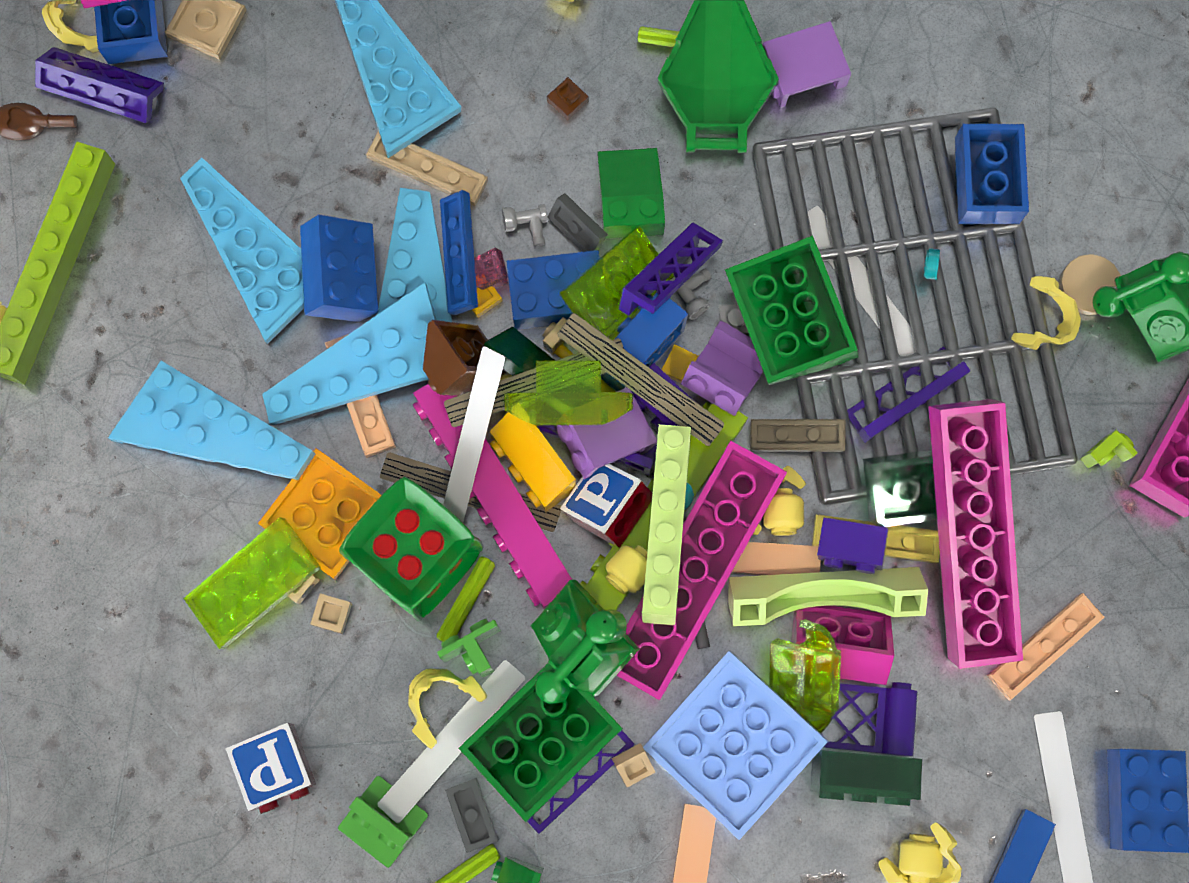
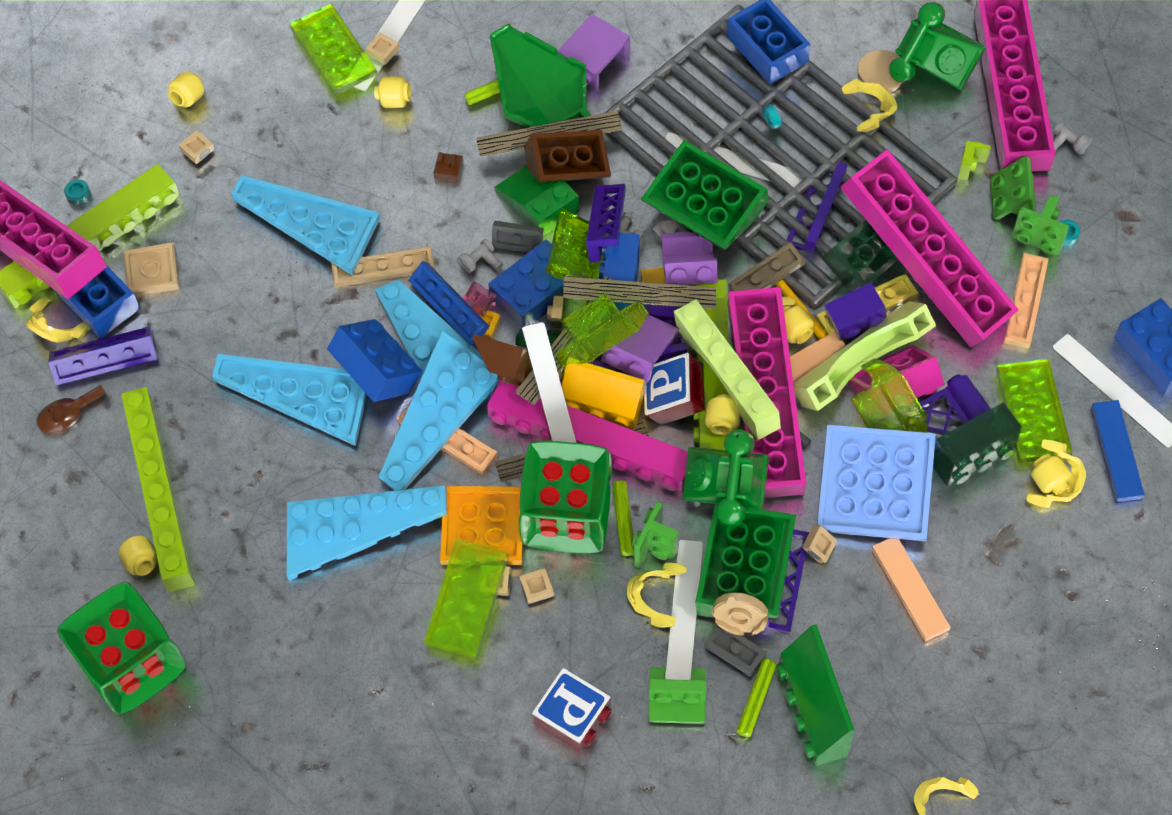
camera: 30 degrees left, 15 degrees down
none -> dark tan sticker [476,111,622,157]
none -> reddish brown slope [524,130,611,182]
none -> tan tile [712,593,769,635]
none -> yellow bar [776,280,828,340]
none -> bright green bracket [990,156,1036,220]
none -> clear neon green plate [996,359,1073,463]
none -> bright green bracket [1012,195,1069,256]
none -> teal tile [1059,219,1080,246]

